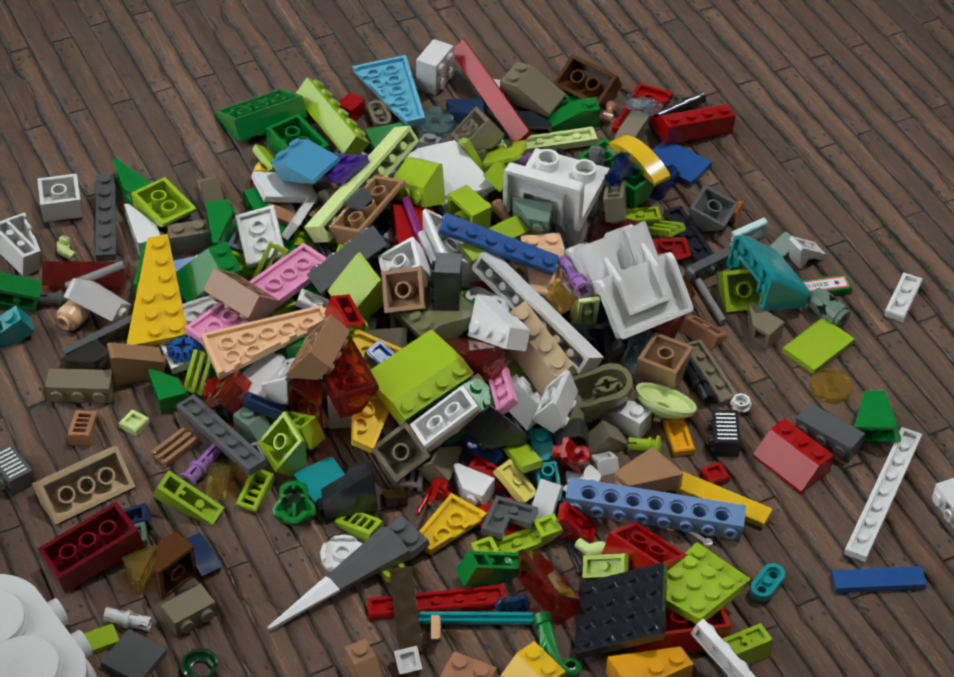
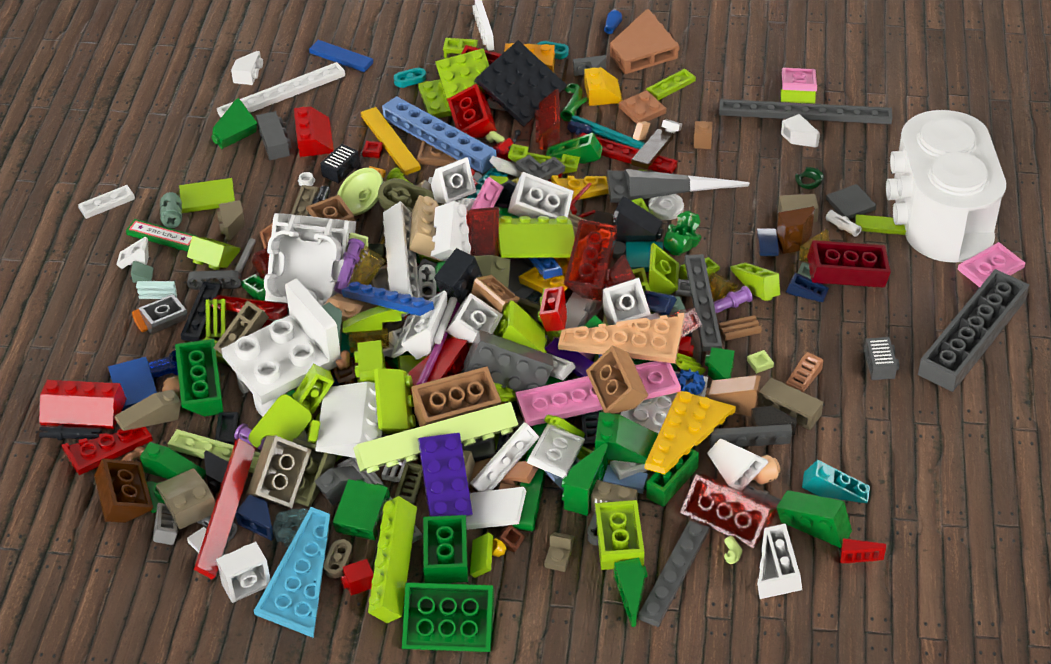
camera: 145 degrees left, 0 degrees up
tan slope [32,447,135,524] -> none
white brick [37,173,83,222] -> none
light grey bar [65,261,125,289] -> none
white slope [124,204,164,257] -> none
dark azure slope [271,138,341,184] -> none
medium nougat slope [286,315,350,380] -> none
dark grey slope [343,187,373,210] -> none
lime plate [582,554,629,580] -> none
dark grey beam [589,146,605,166] -> none
clear blue piece [605,152,634,186] -> none
yellow slope [609,135,671,186] -> none
medium nougat slope [613,447,683,492] -> none
clear light blue plate [625,94,663,116] -> none
teal windscreen [726,235,810,311] -> none
clear yellow tile [810,368,853,404] -> none

